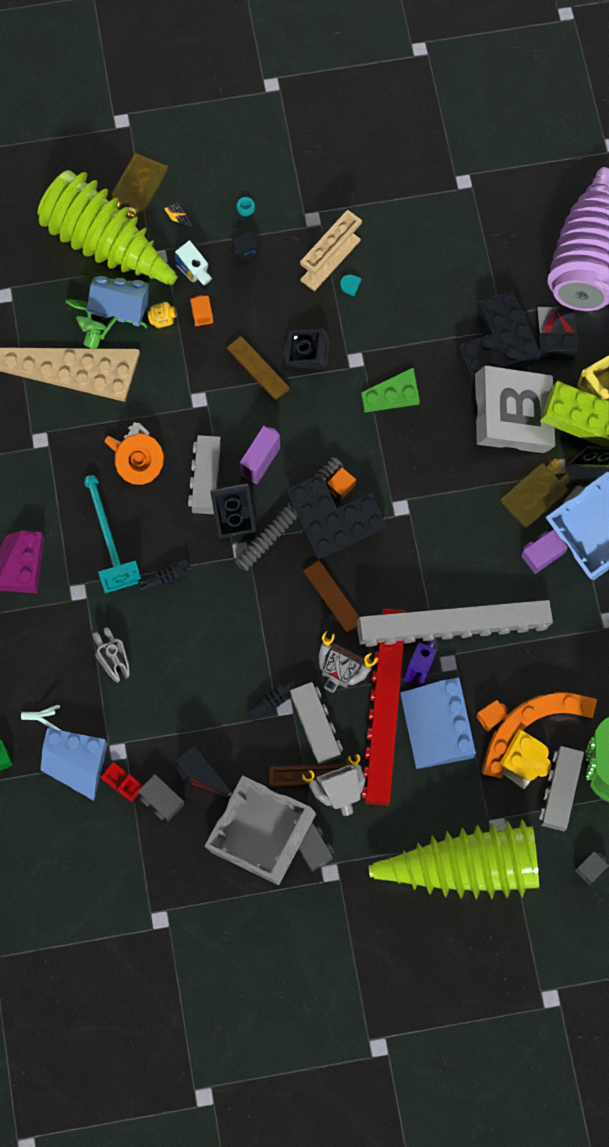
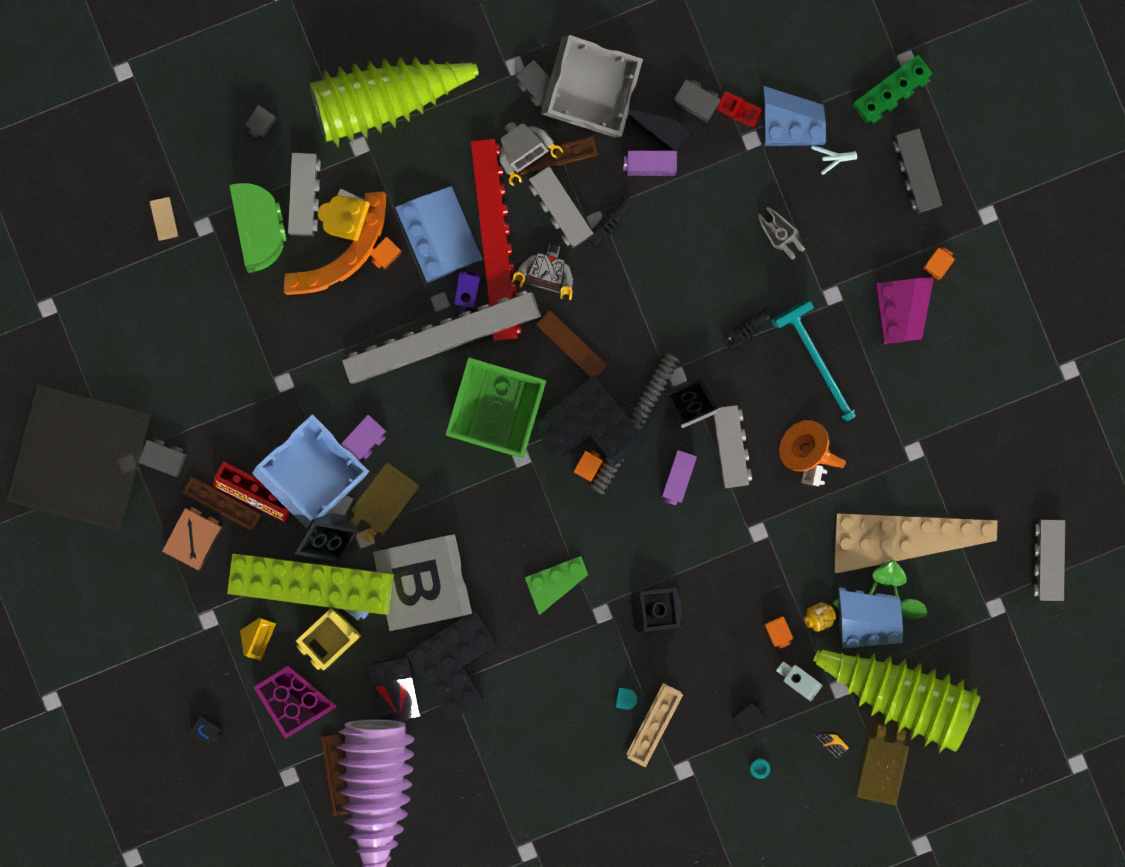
camera: 160 degrees right, 15 degrees up
pearl gold tile [227,336,290,401] -> none
none -> bright green container [446,358,546,458]
none -> medium lavender brick [623,151,677,176]

